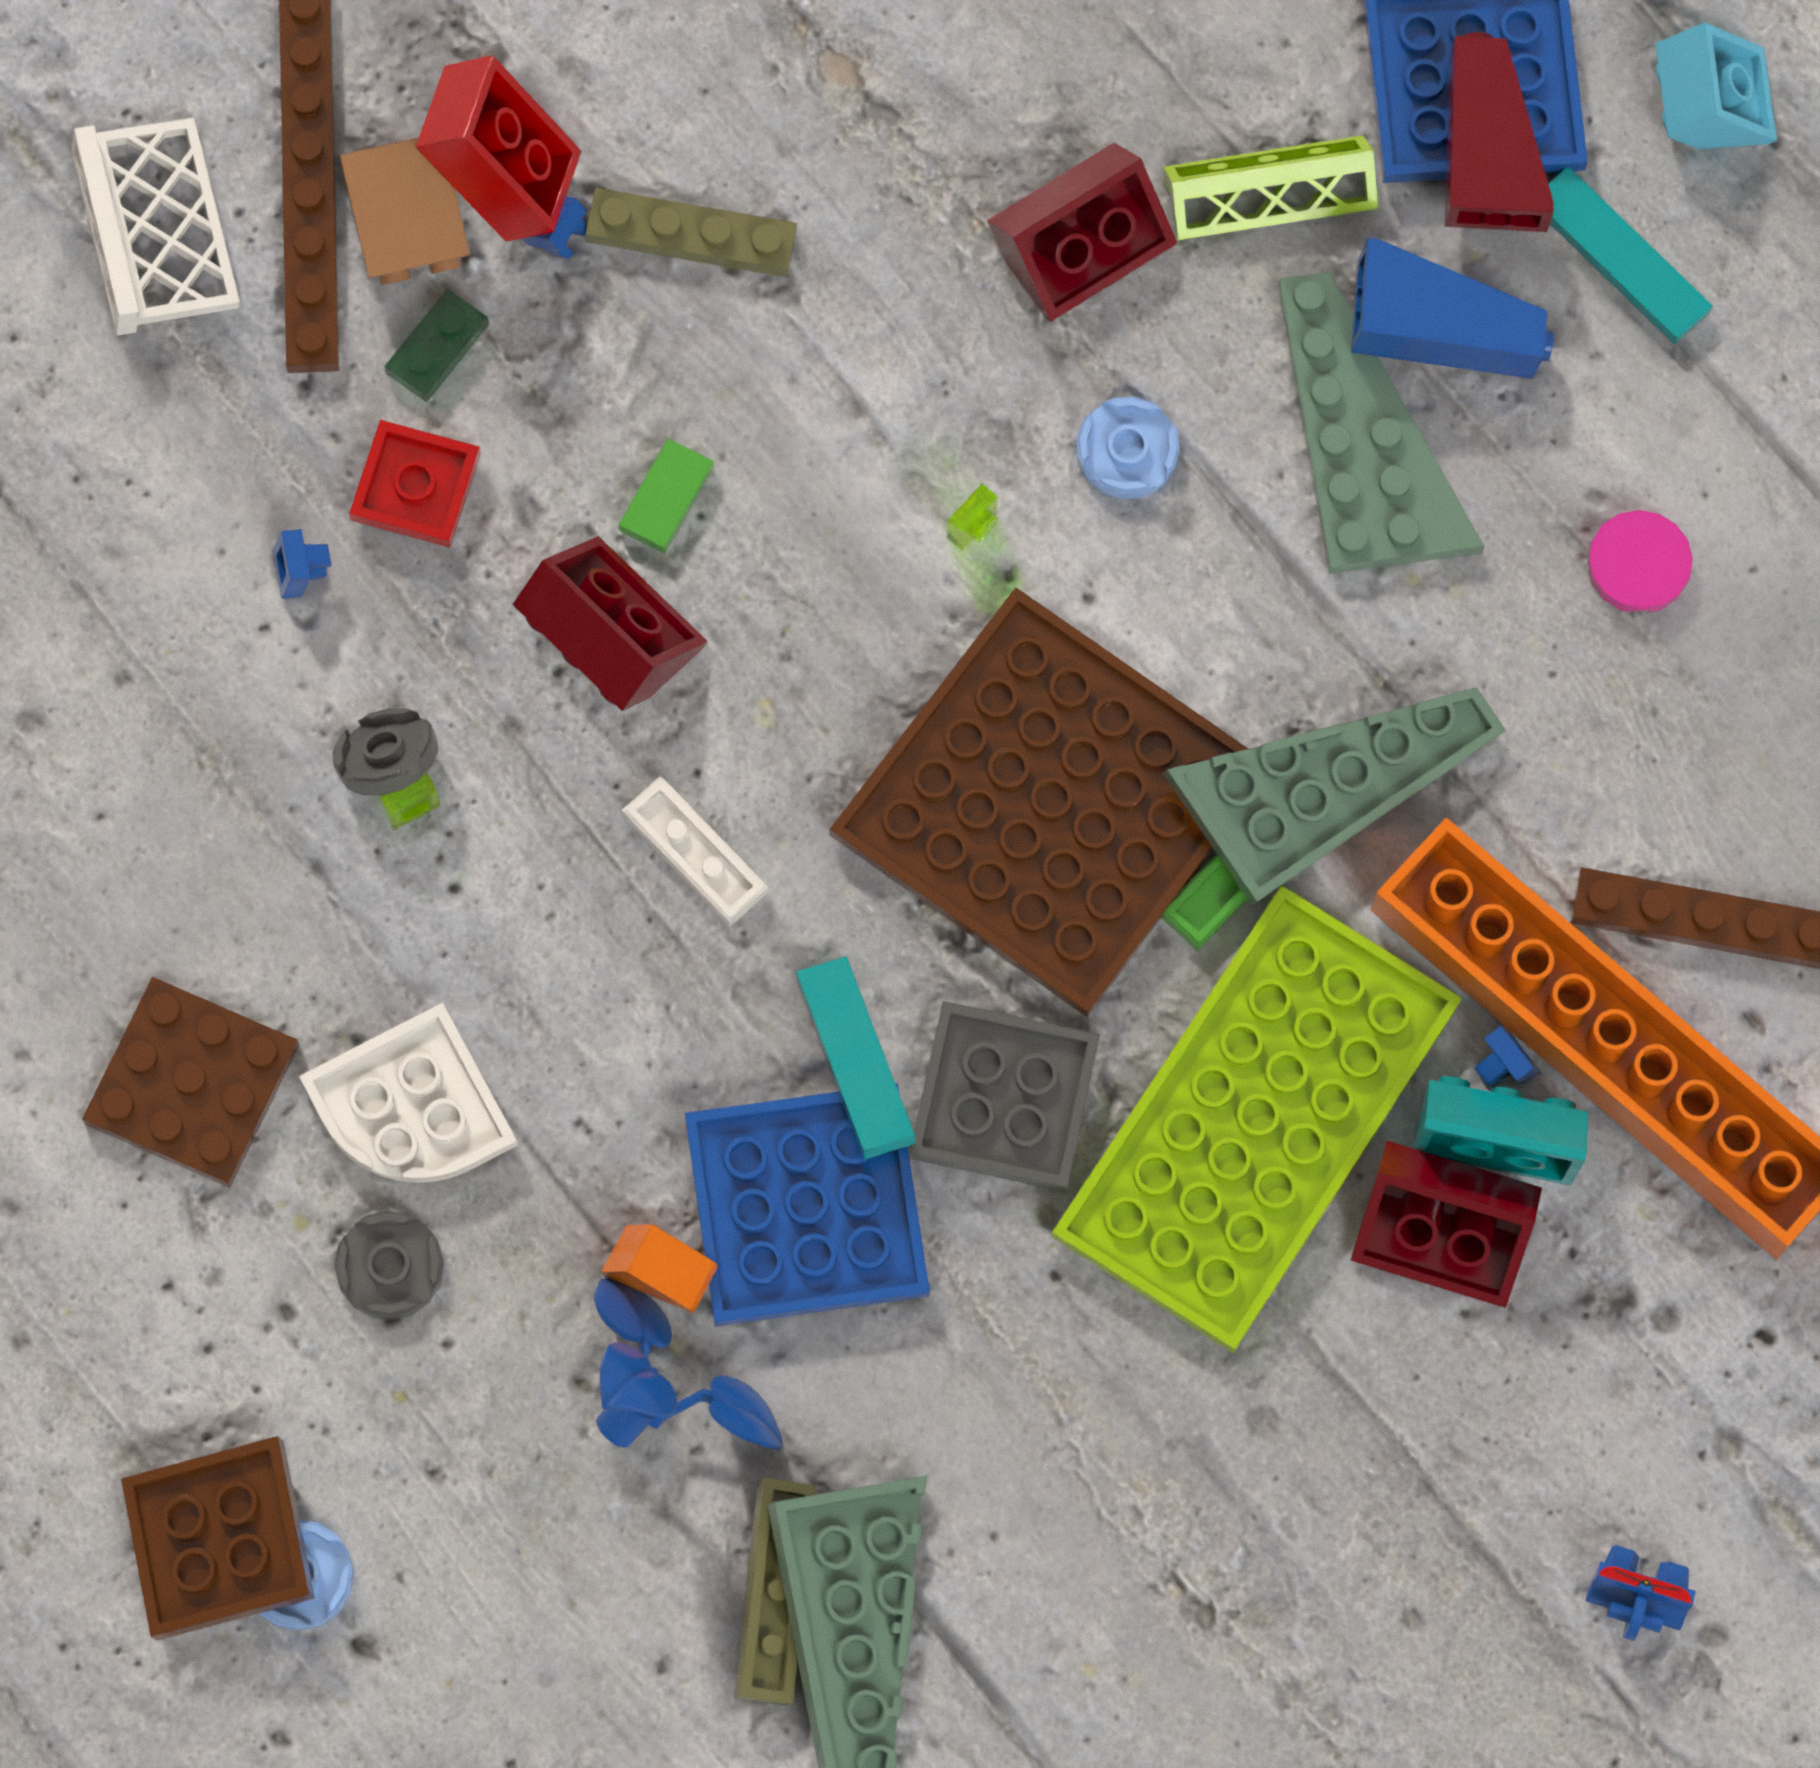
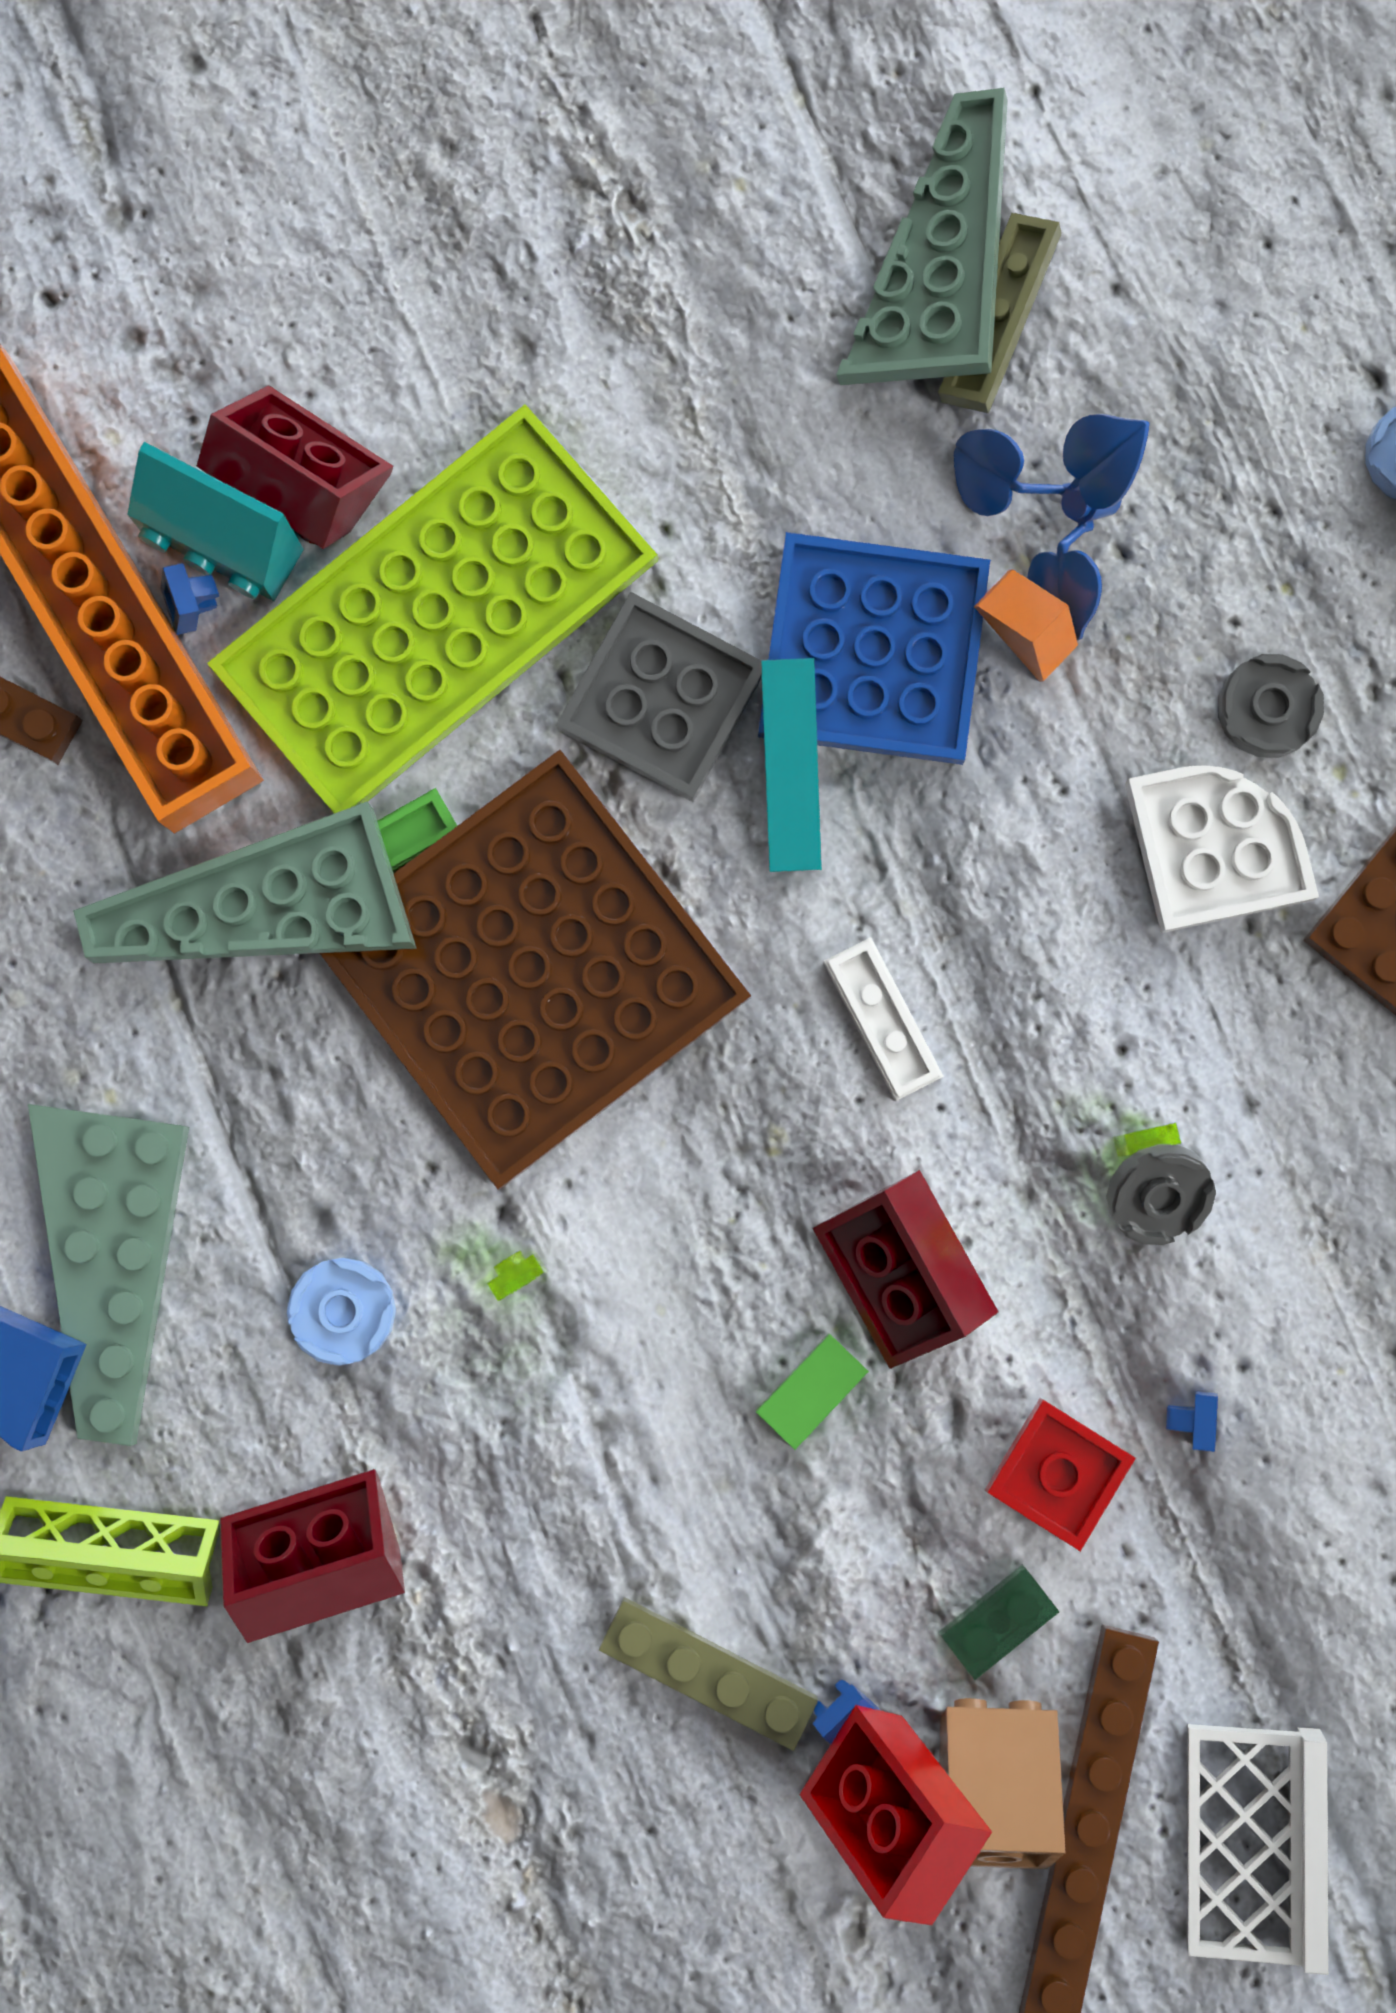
camera: 160 degrees left, 10 degrees up
blue hips [1585,1545,1696,1641] -> none

